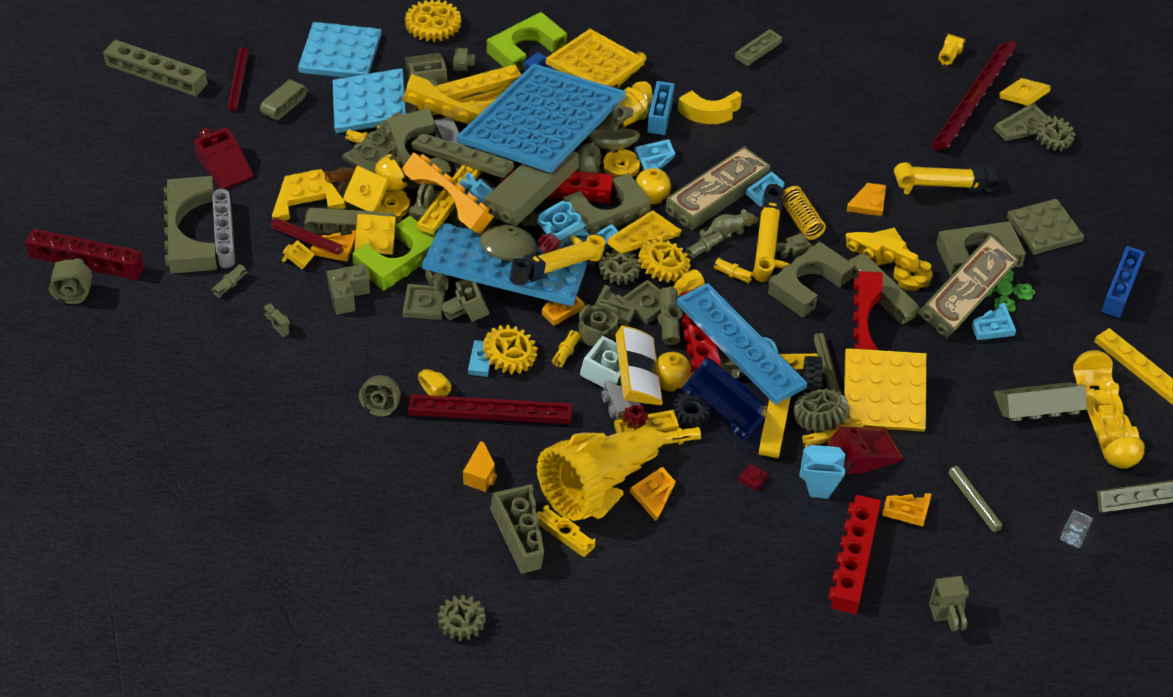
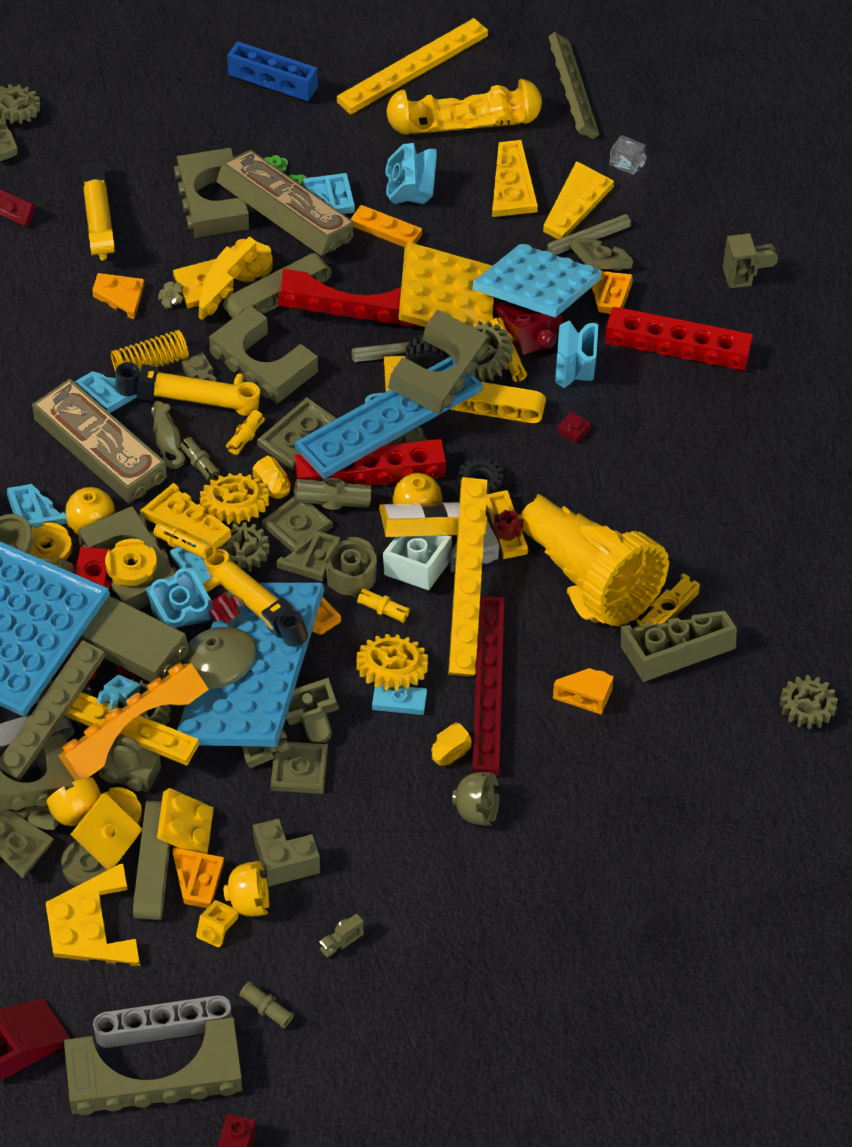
camera: 90 degrees left, 5 degrees up
dark red axle [271,218,344,255] -> none
clear orange pin [325,166,356,183] -> none
lime arch [352,216,435,291] -> none
light orange wing [630,467,676,521] -> none
yellow pin [663,427,701,445] -> none
clear blue windscreen [681,356,768,442] -> none
olive slope [994,382,1087,421] -> none
olive plate [1007,199,1084,255] -> none
none -> yellow plate [105,539,157,586]
none -> yellow pin [154,522,215,561]
none -> olive plant [158,281,184,309]
none -> yellow cylinder [224,861,269,916]
none -> olive tile [257,398,337,471]
none -> light orange plate [350,205,422,247]
none -> medium azure piece [386,143,437,204]
none -> olive arch [388,309,488,415]
none -> yellow plate [448,477,487,677]
none -> medium azure plate [473,244,602,318]
none -> yellow wing [492,140,538,217]
none -> yellow wing [543,161,614,239]
none -> olive plate [571,239,633,271]

